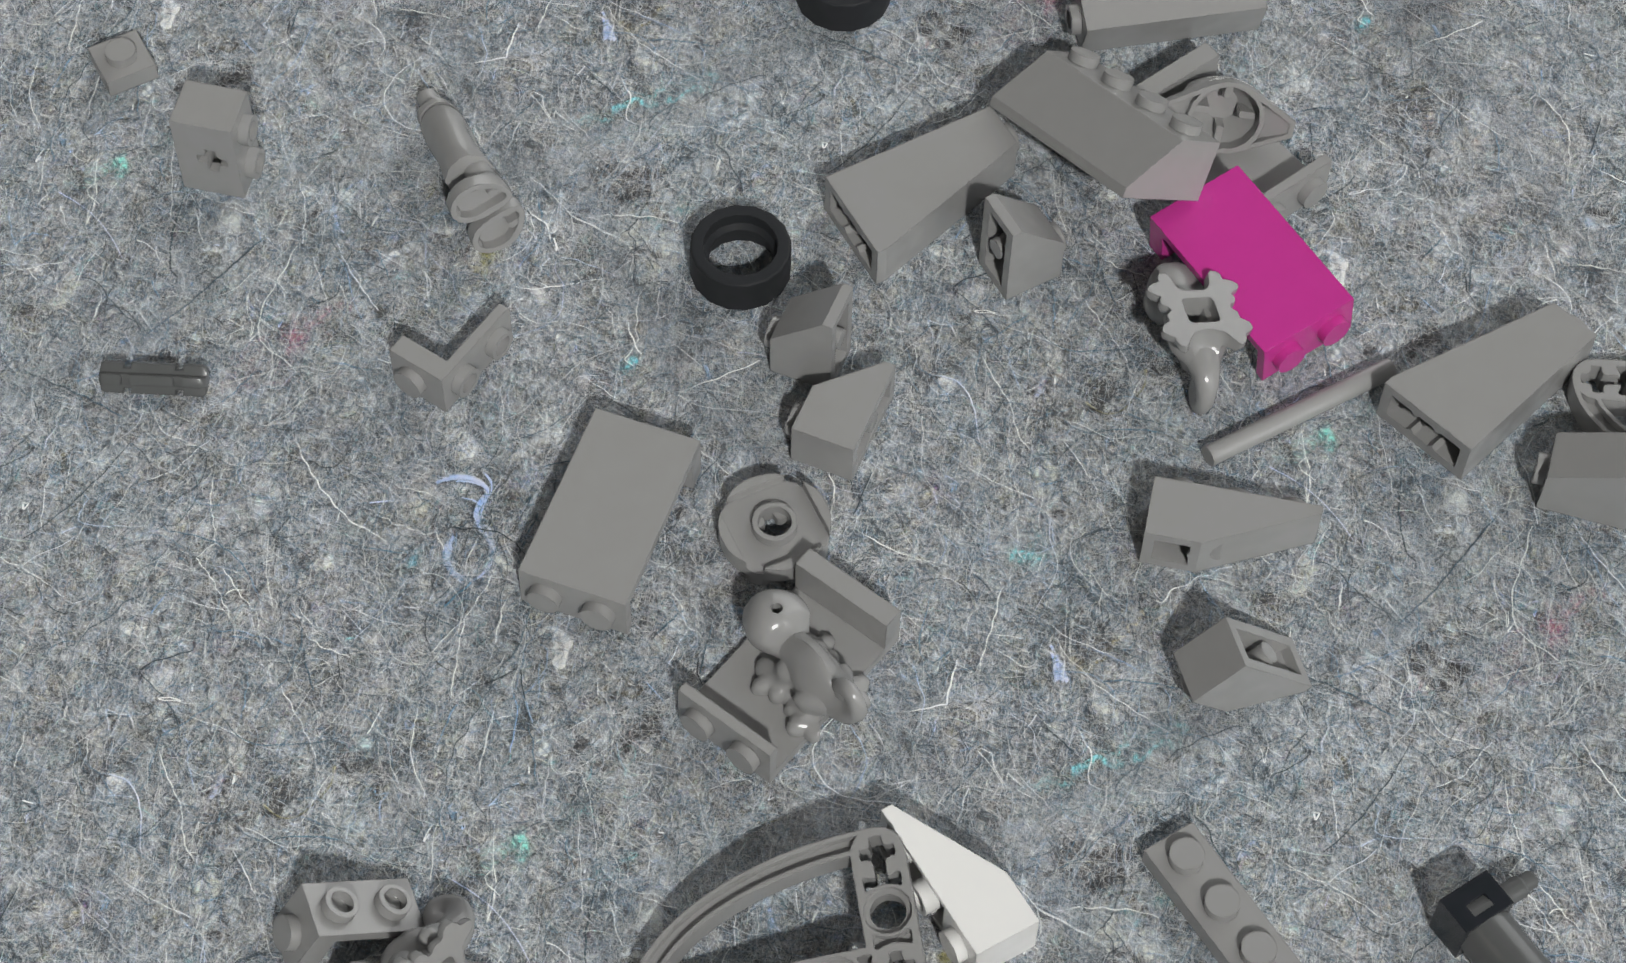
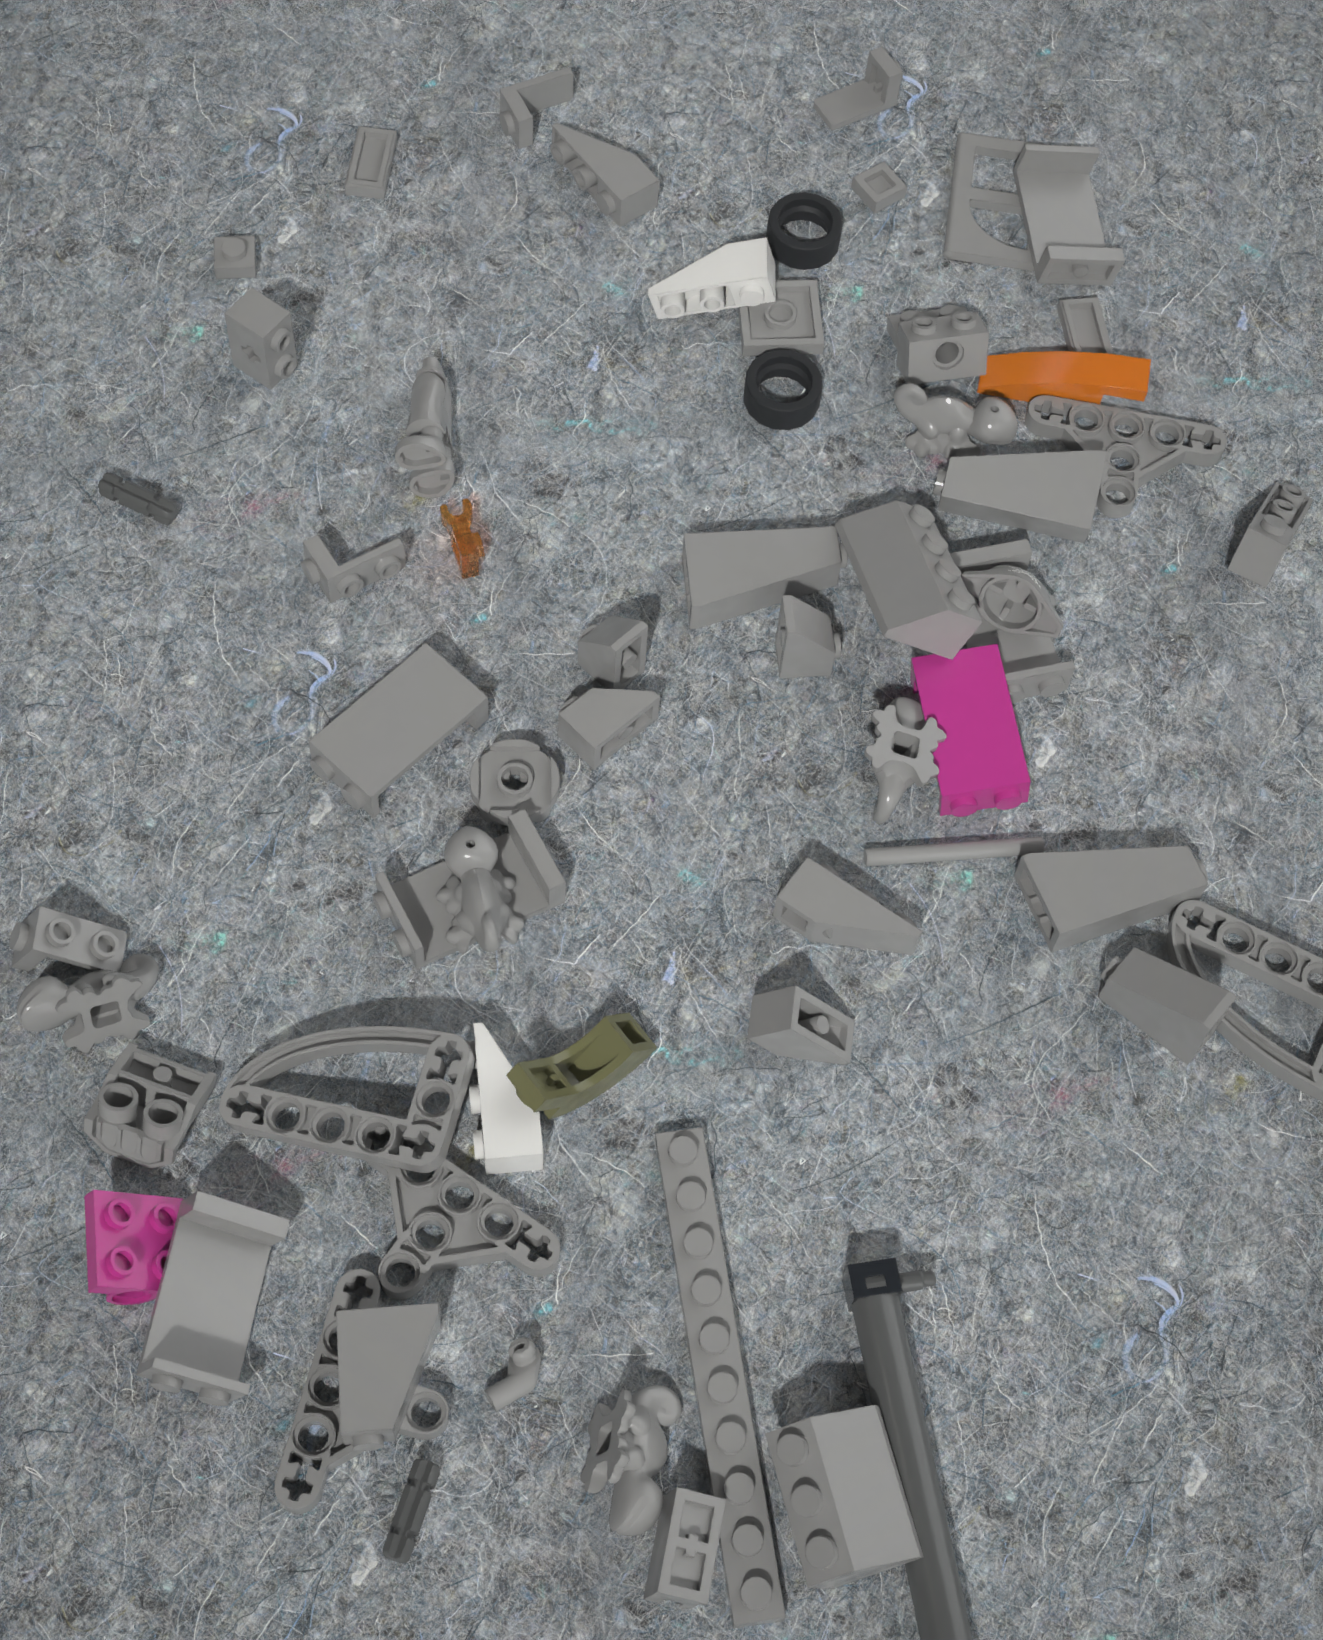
camera: 20 degrees right, 5 degrees up
black tyre [690,205,791,310] -> none
none -> clear orange plate [440,498,485,579]
none -> olive arch [506,1012,657,1119]

